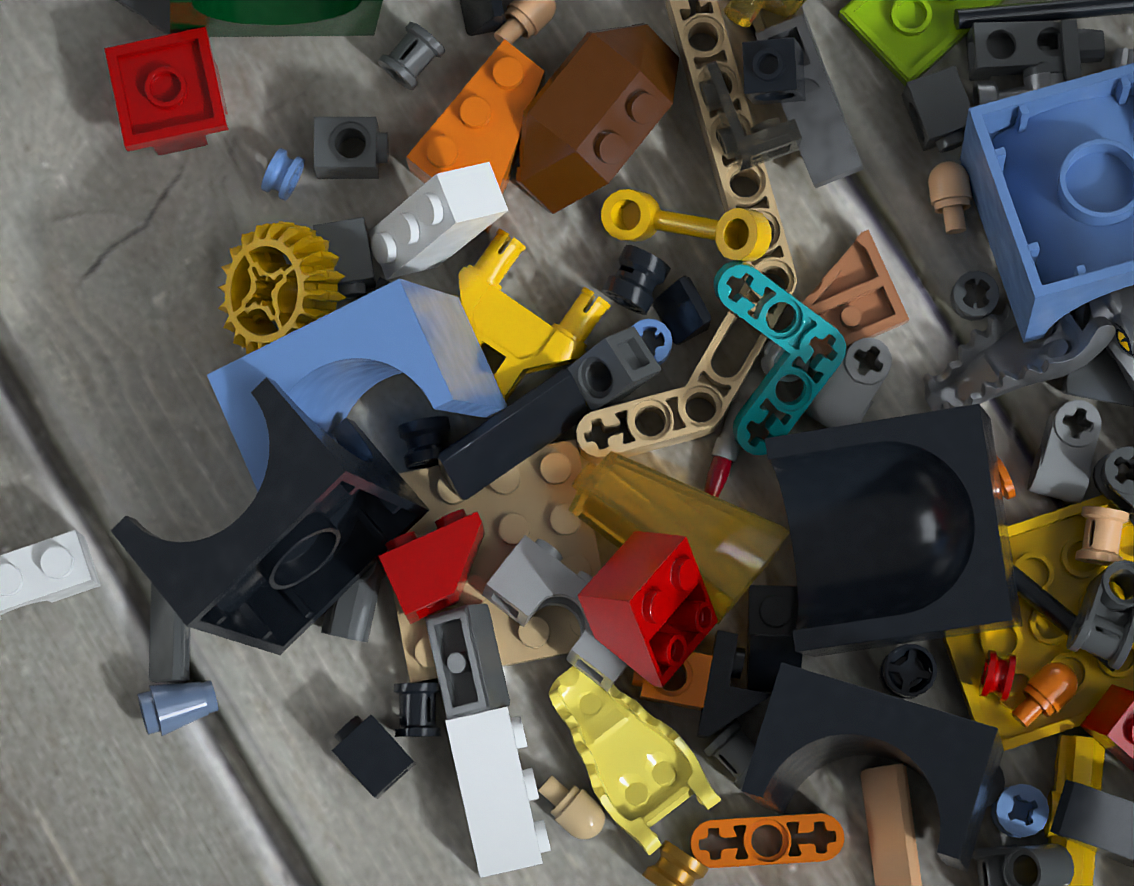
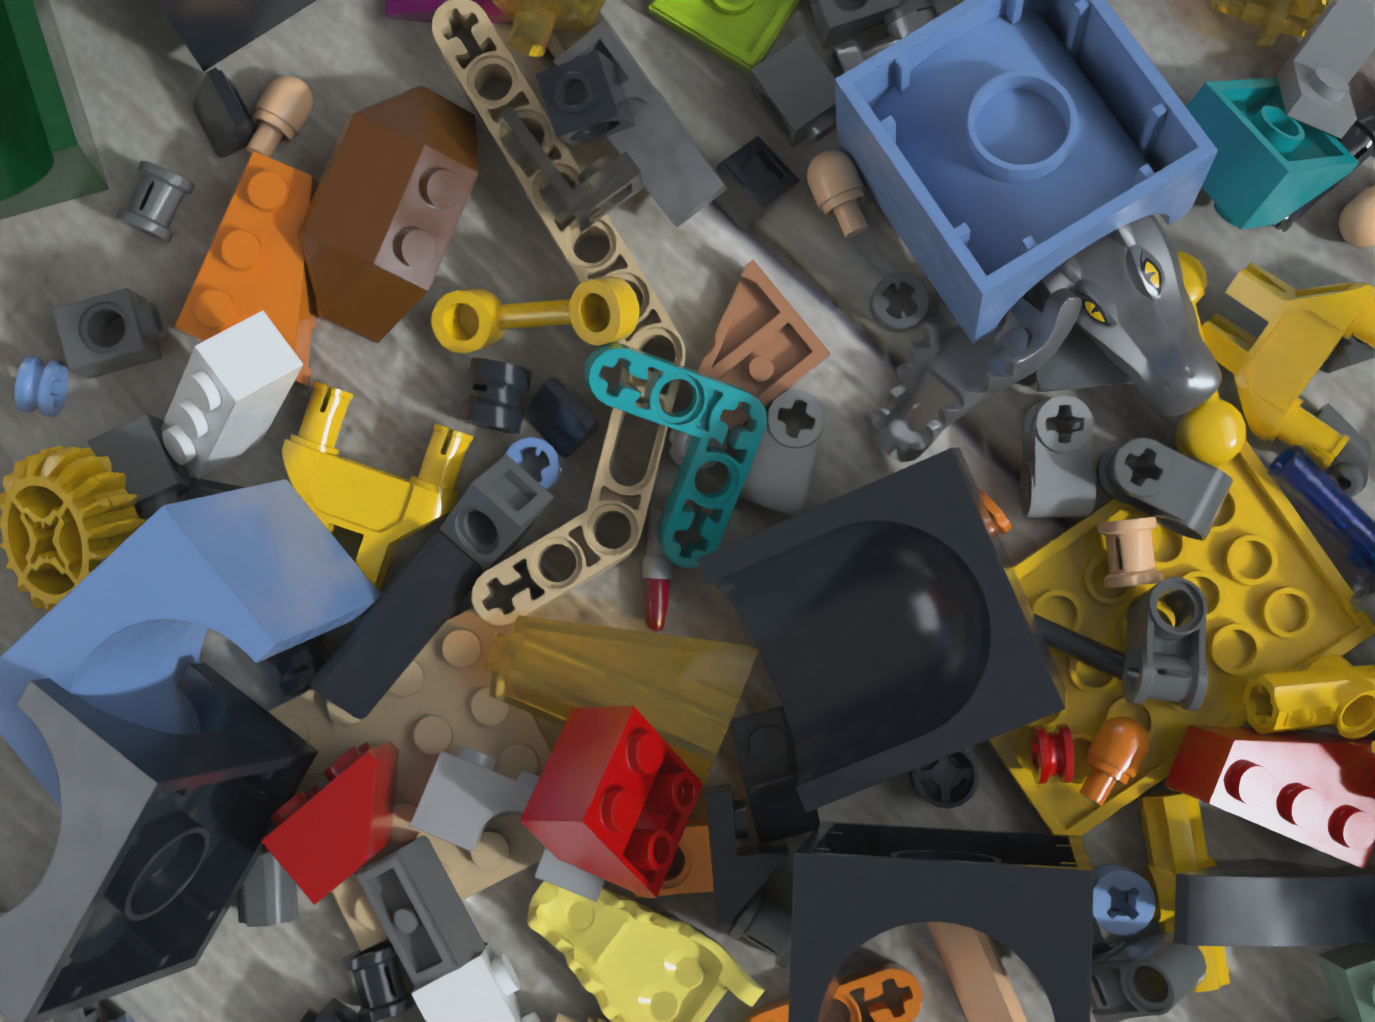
camera: 15 degrees left, 5 degrees up
none -> black slope [713,136,800,231]

